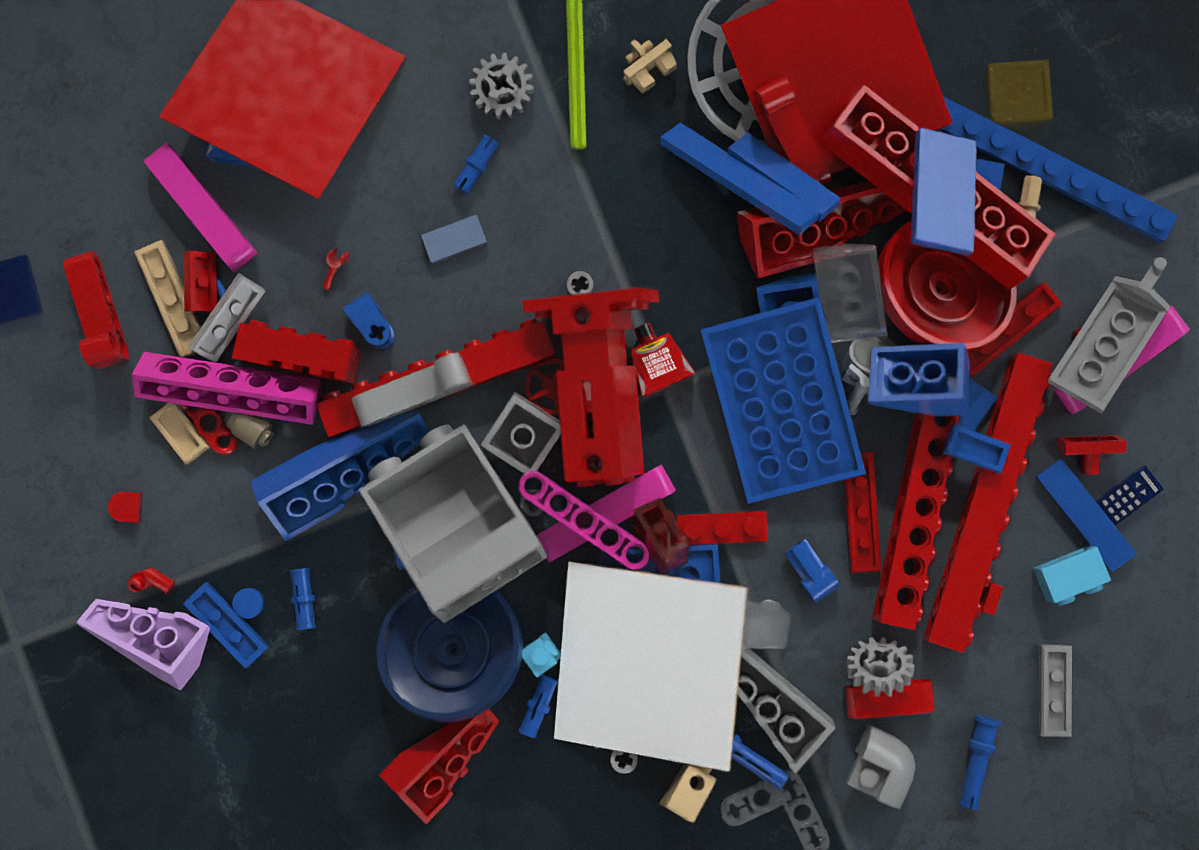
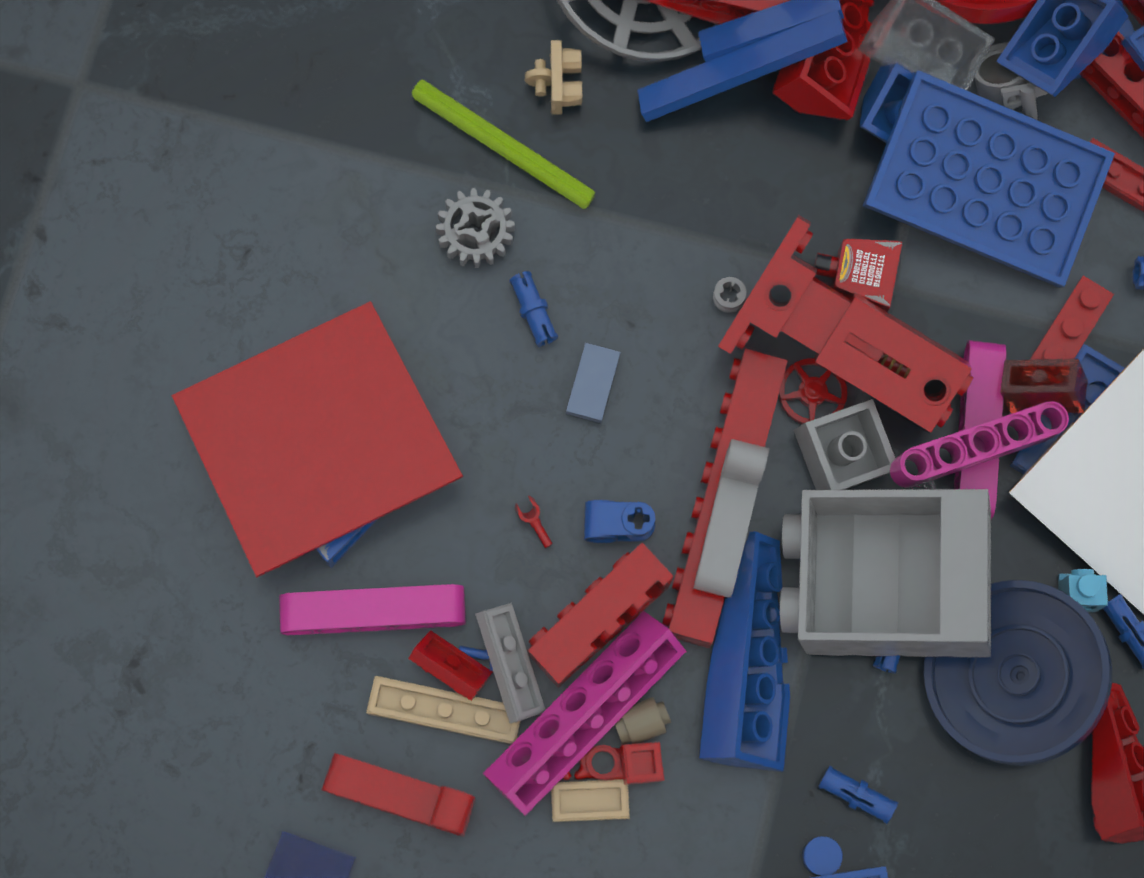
camera: 65 degrees left, 10 degrees down
none -> red tile [620,742,664,785]

